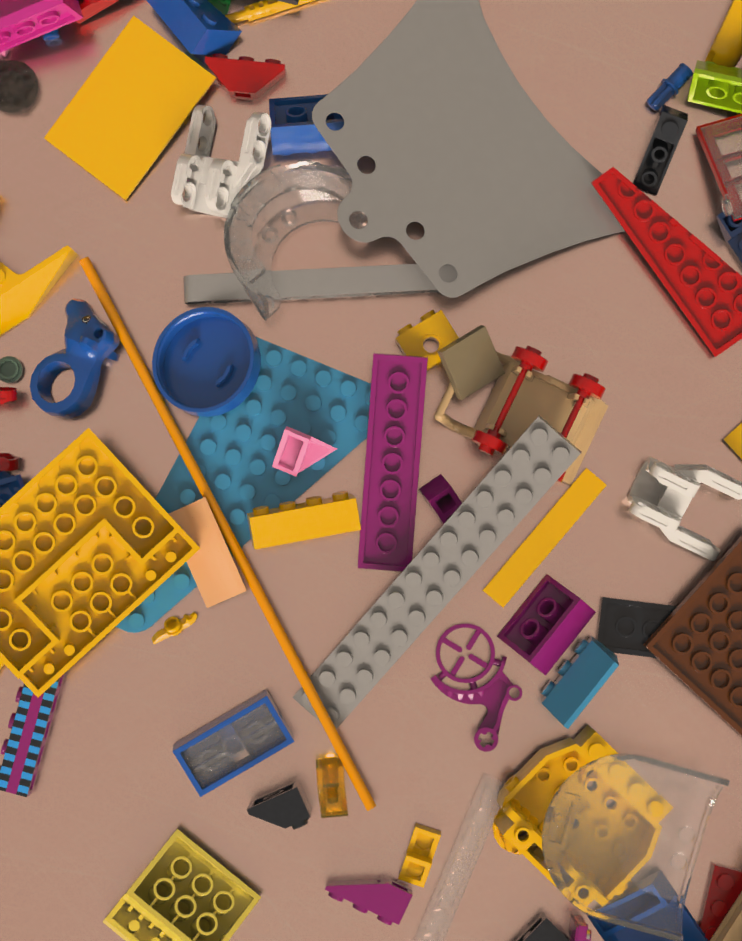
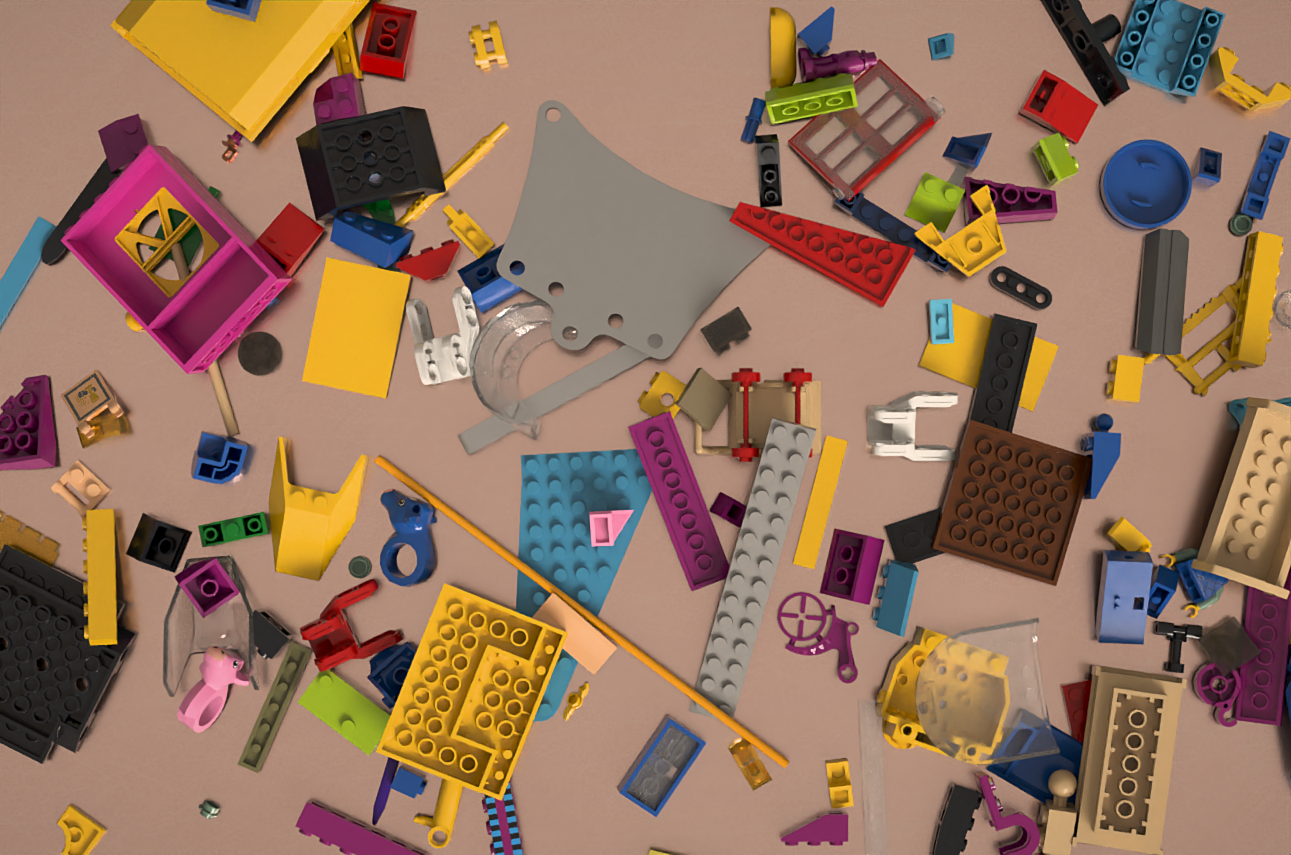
camera: 25 degrees left, 0 degrees up
blue brick [152,307,261,417] -> none
yellow brick [247,491,361,549] -> none
black slope [247,780,312,830] -> none
none -> yellow hinge [442,204,495,259]
none -> clear smoke brick [699,307,752,356]

